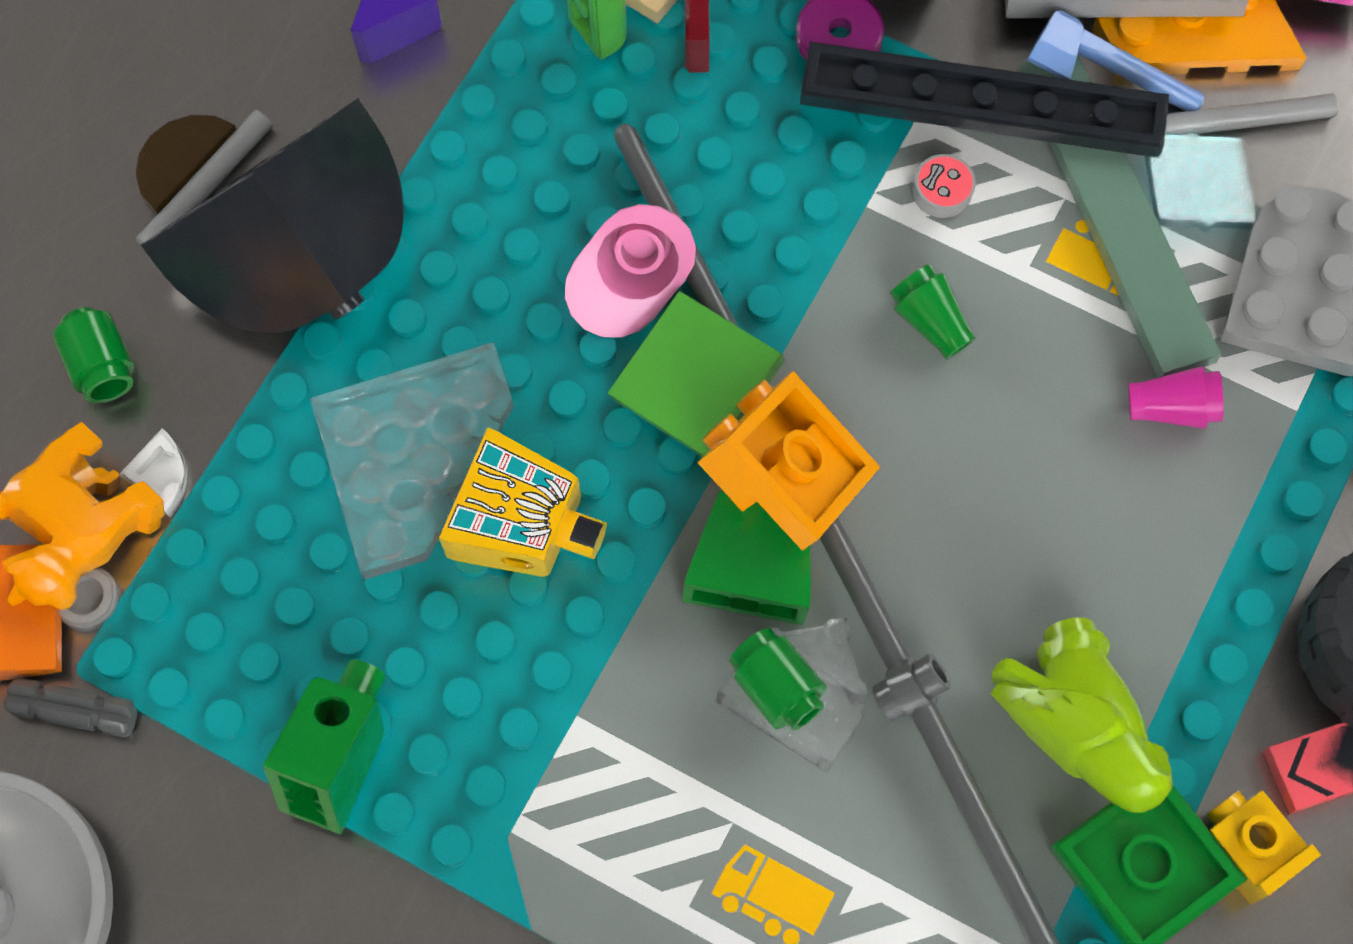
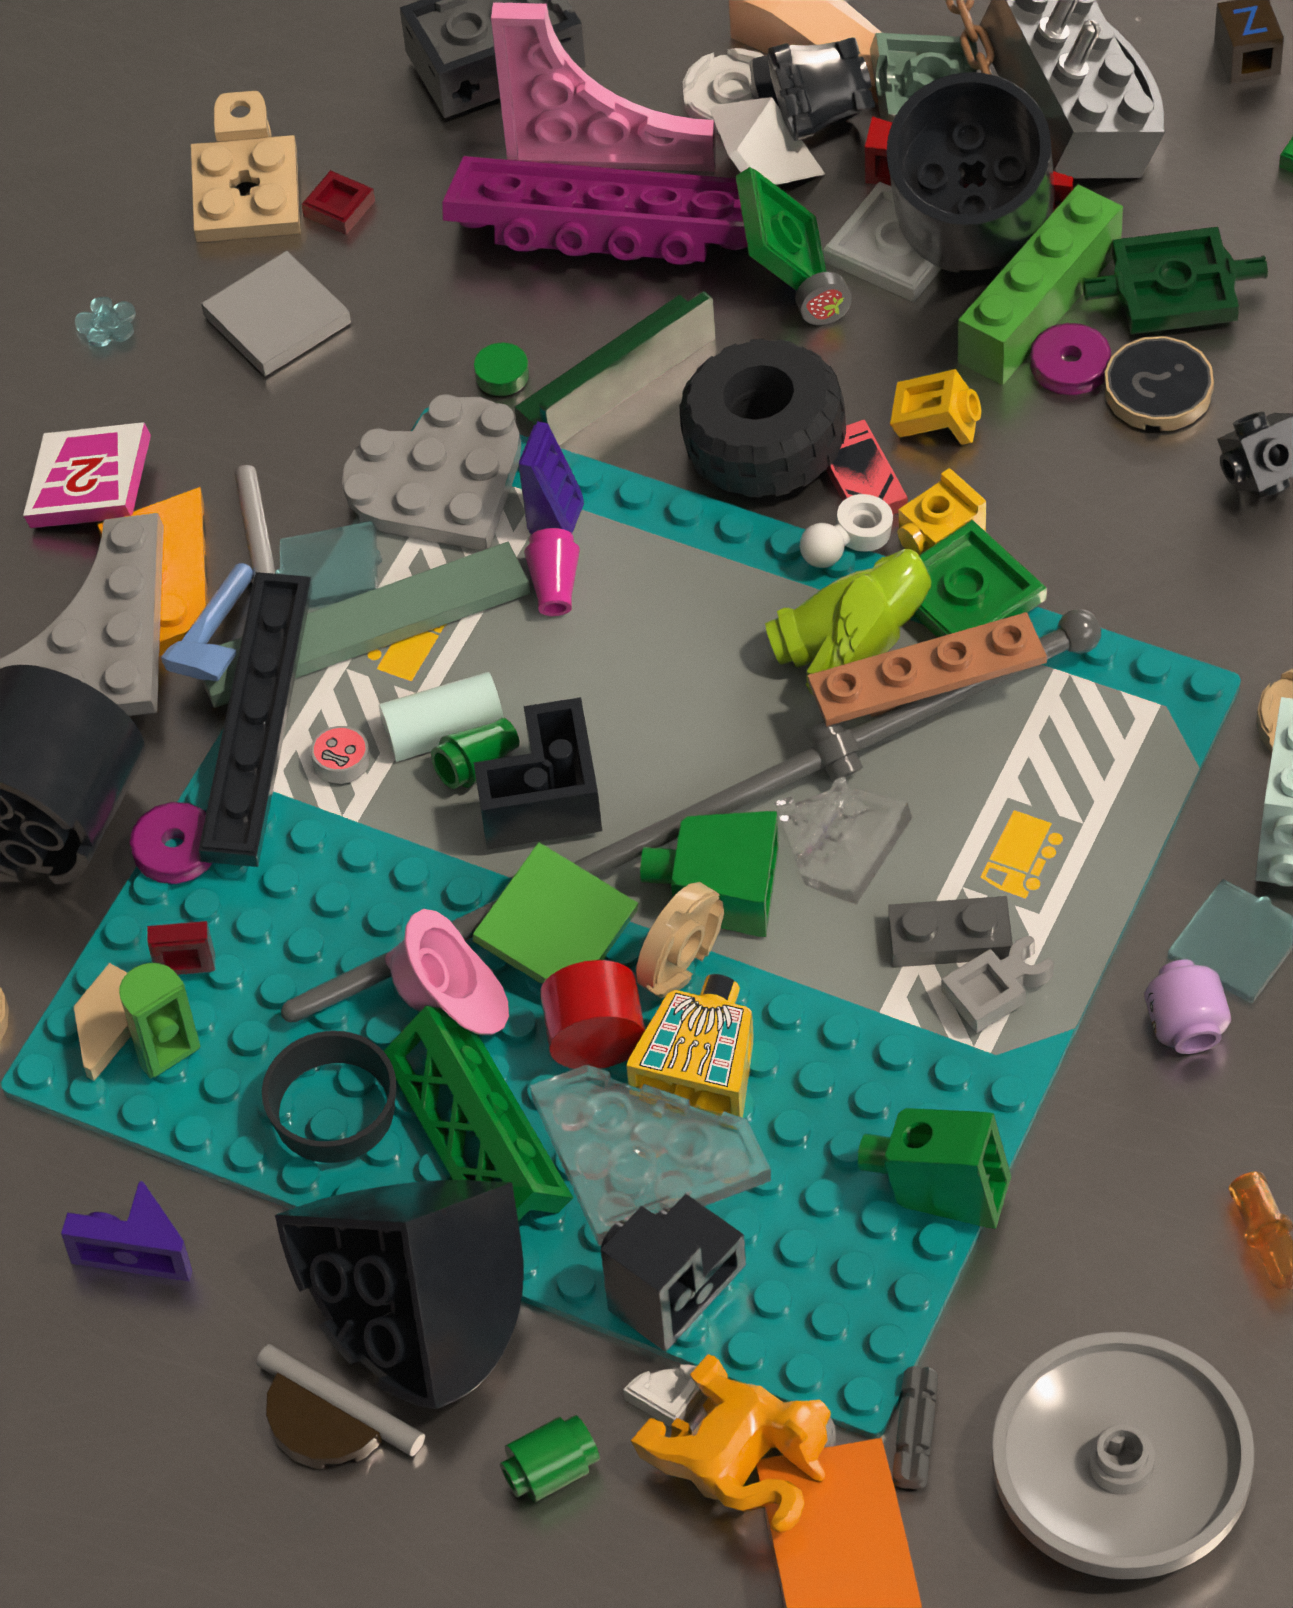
camera: 90 degrees left, 15 degrees down
light orange plate [697,371,880,551] -> none
green brick [729,628,827,731] -> none
none -> black tyre [262,1031,396,1163]
none -> light aqua brick [378,672,504,762]
none -> green fence [383,1006,574,1222]
none -> black brick [473,697,602,850]
none -> dark purple slope [518,421,584,534]
none -> red piece [540,960,645,1070]
none -> black brick [600,1193,746,1352]
none -> tan tile [636,882,724,998]
none -> white plate [800,494,893,568]
none -> nougat bracket [808,612,1047,727]
none -> dark grey plate [888,896,1013,968]
none -> light grey plate [941,936,1054,1033]

